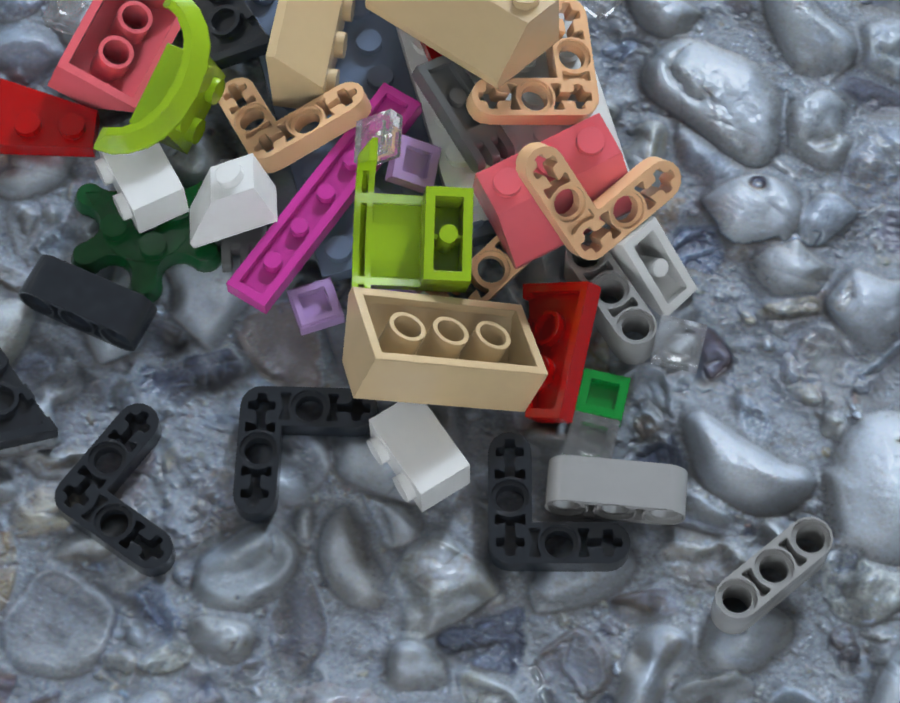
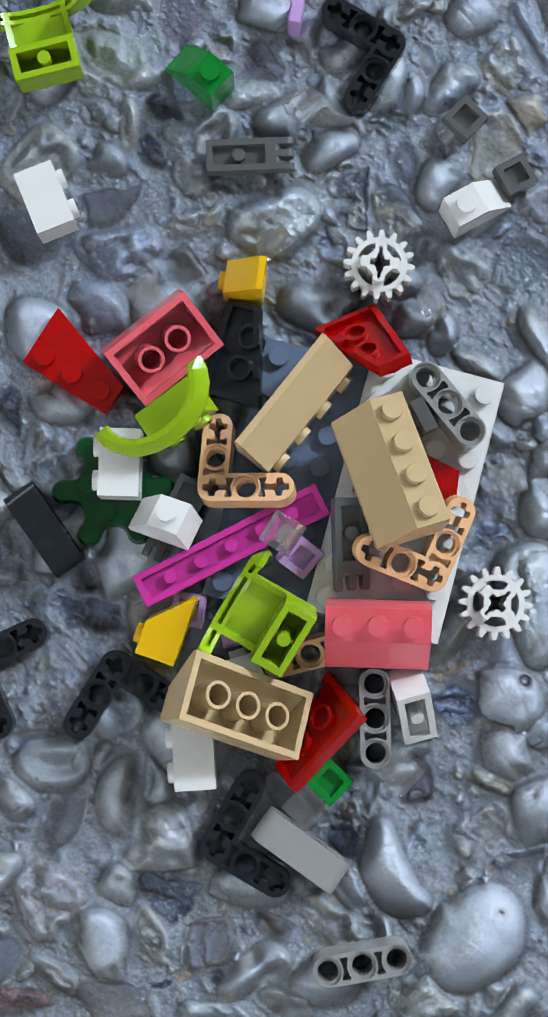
camera: 30 degrees right, 20 degrees up
light nougat beam [516,142,681,260] -> none
none -> yellow slope [133,595,199,667]
none -> white gear [457,567,533,640]

